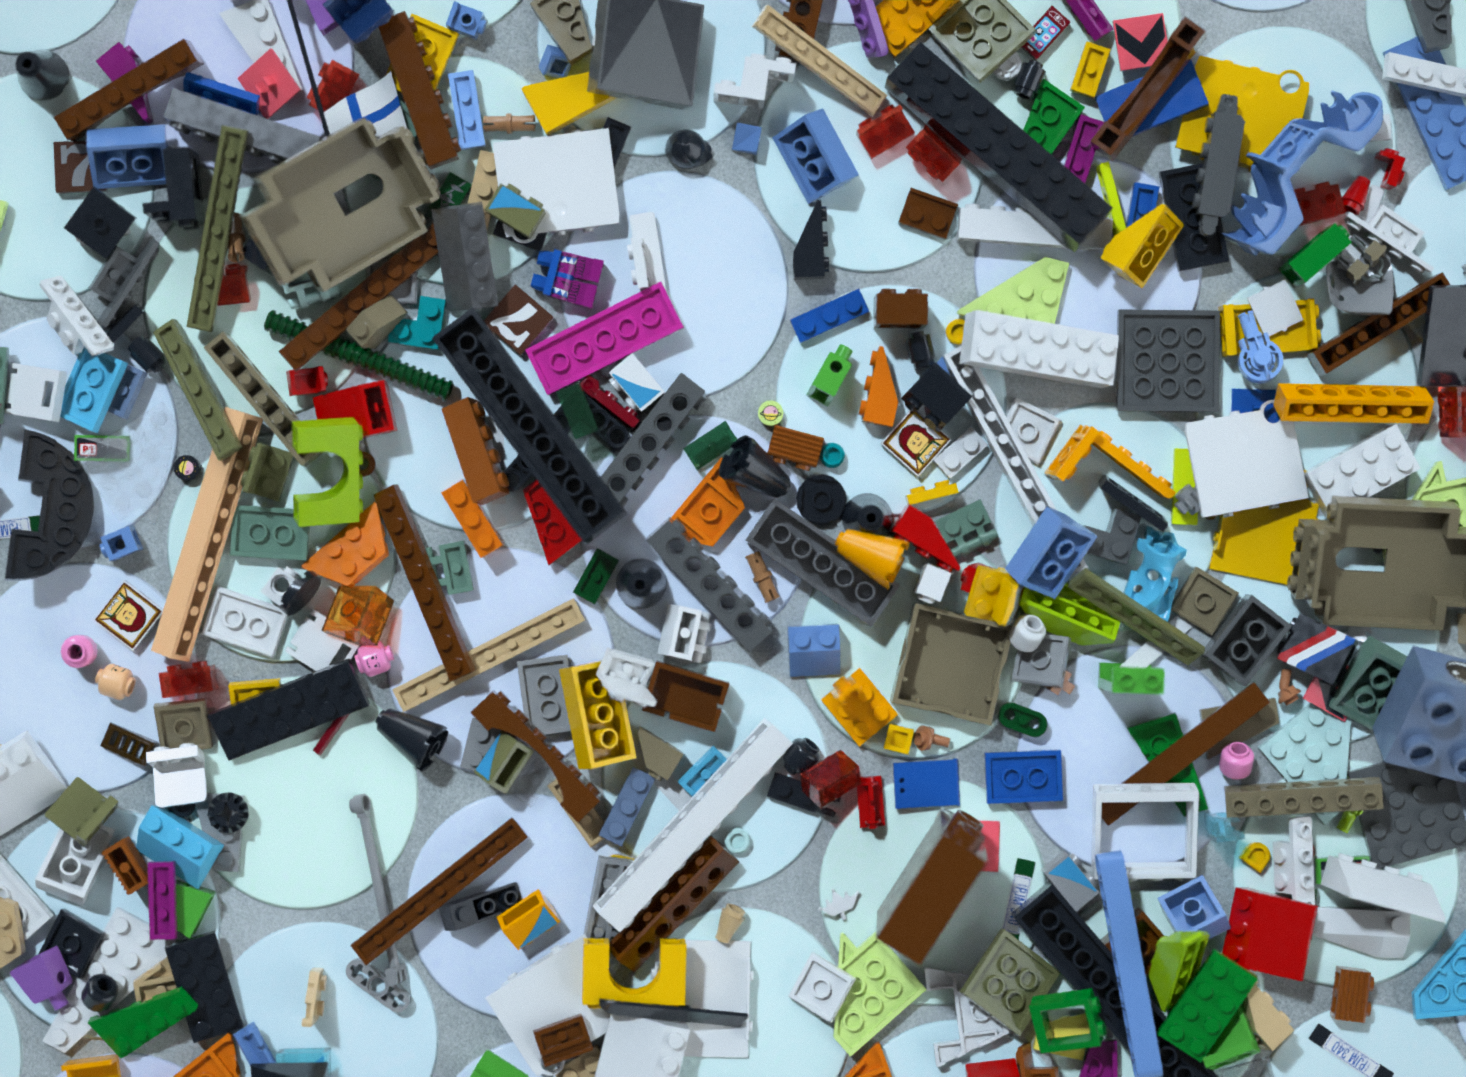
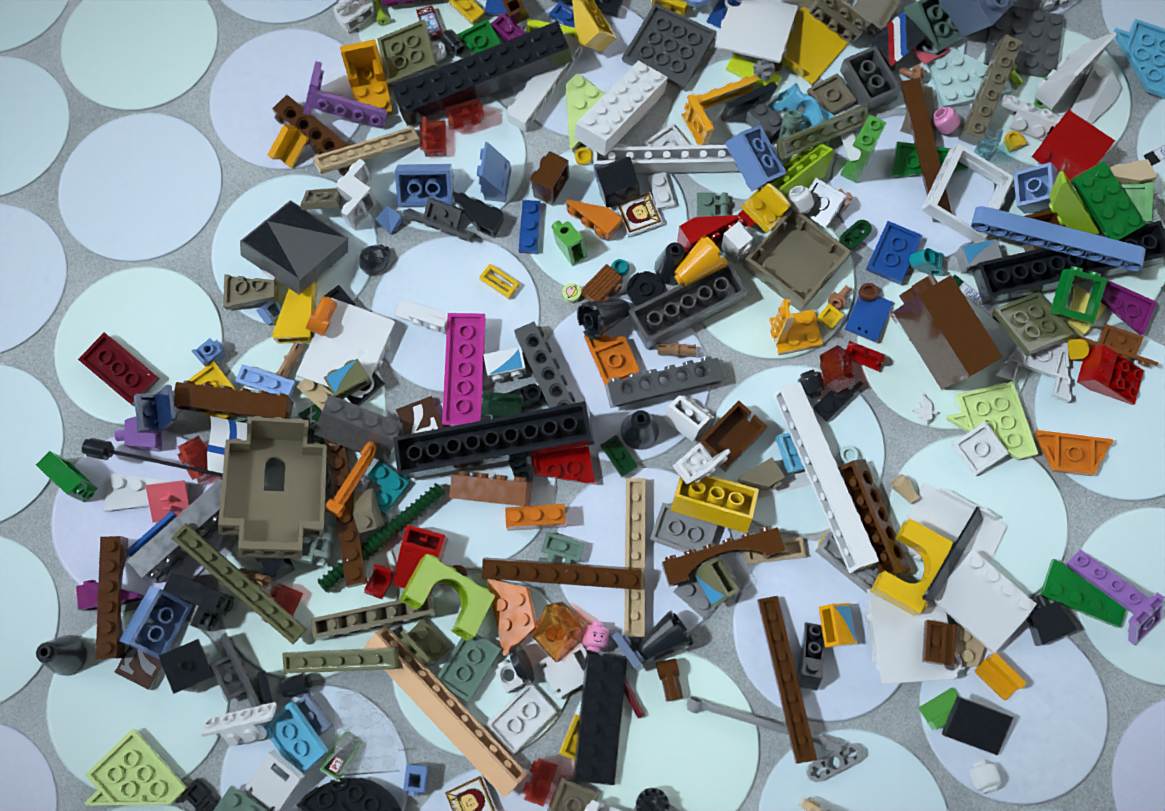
camera: 55 degrees left, 15 degrees down
tile [174,455,201,481] -> none
hips [530,249,604,310] -> none
dark red hinge [578,375,640,431] -> none
sand blue plate [598,766,655,847] -> none
clear green hinge [683,421,737,470] -> none
medium blue slope [787,624,840,677] -> none
reddish brown plate [898,187,958,240] -> none
black brick [905,330,936,369] -> none
yellow plate [905,480,959,505] -> none
dark orange brick [1330,966,1374,1023] -> none
none -> dark tan plate [300,188,342,210]
none -> orange piece [305,297,338,336]
none -> orange piece [325,441,377,518]
none -> dark grey bracket [403,197,475,241]
none -> medium blue slope [477,142,512,203]
none -> yellow tile [479,263,520,299]
none -> sand blue plate [612,631,644,672]
none -> reddish brown piece [656,658,683,702]
none -> sand green piece [777,110,802,146]
none -> copper tile [858,283,879,302]
none -> teal piece [909,248,944,276]
none -> yellow tile [1068,339,1089,360]

